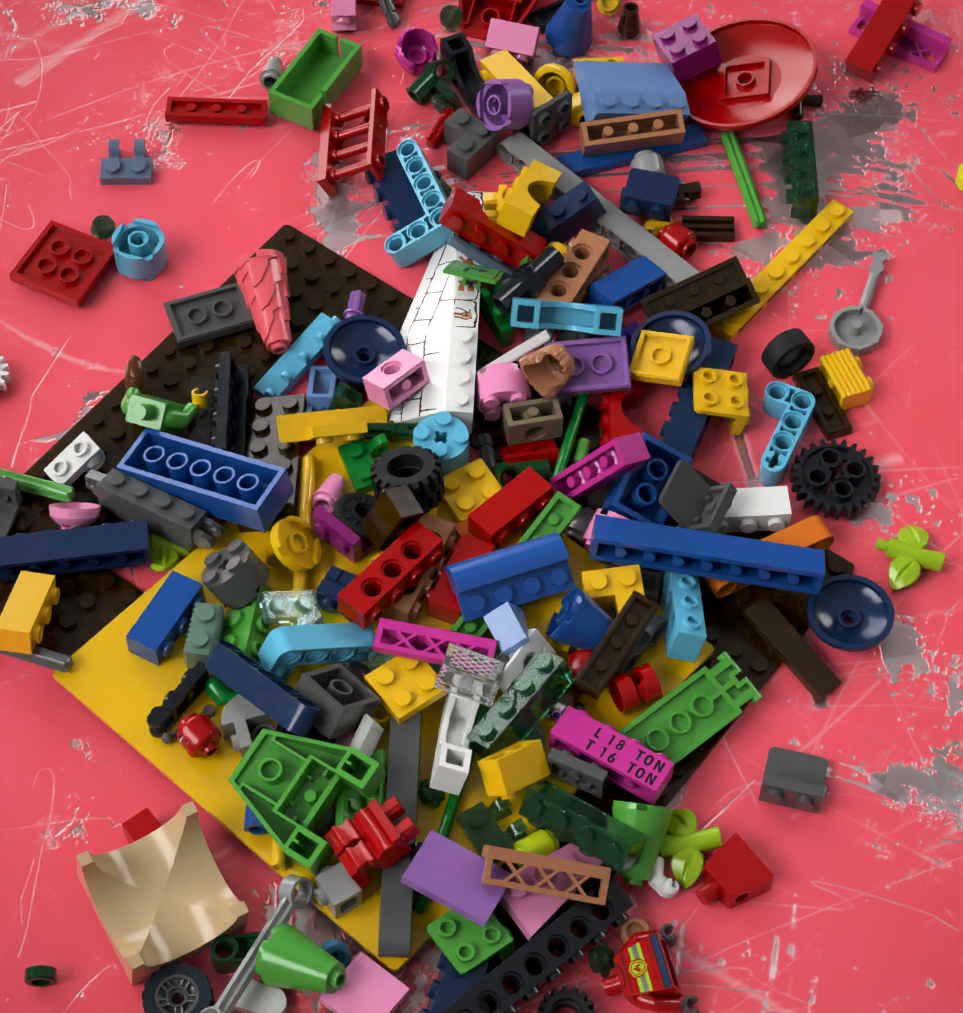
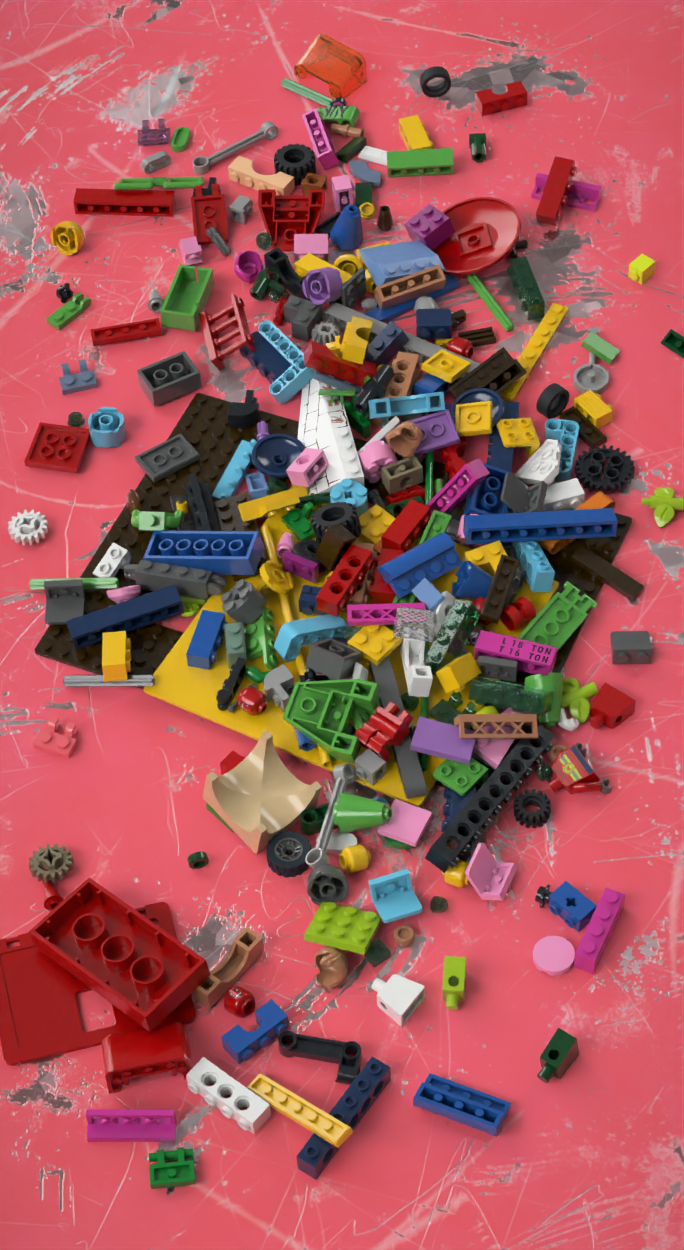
camera: 10 degrees left, 5 degrees down
dark blue beam [204,640,320,737] -> none
coral cone [233,249,292,355] -> none
clear light blue plate [258,590,324,625] -> none
dark blue dish [807,574,895,652] -> none
none -> bright green hinge [46,293,92,330]
none -> black plate [56,283,73,303]
none -> dark grey brick [137,351,202,407]
none -> black brick [228,390,260,428]
none -> light grey gear [312,321,341,346]
none -> light grey arm [361,298,379,310]
none -> yellow plate [421,349,471,383]
none -> white plate [514,439,562,485]
none -> bright green tile [581,332,620,365]

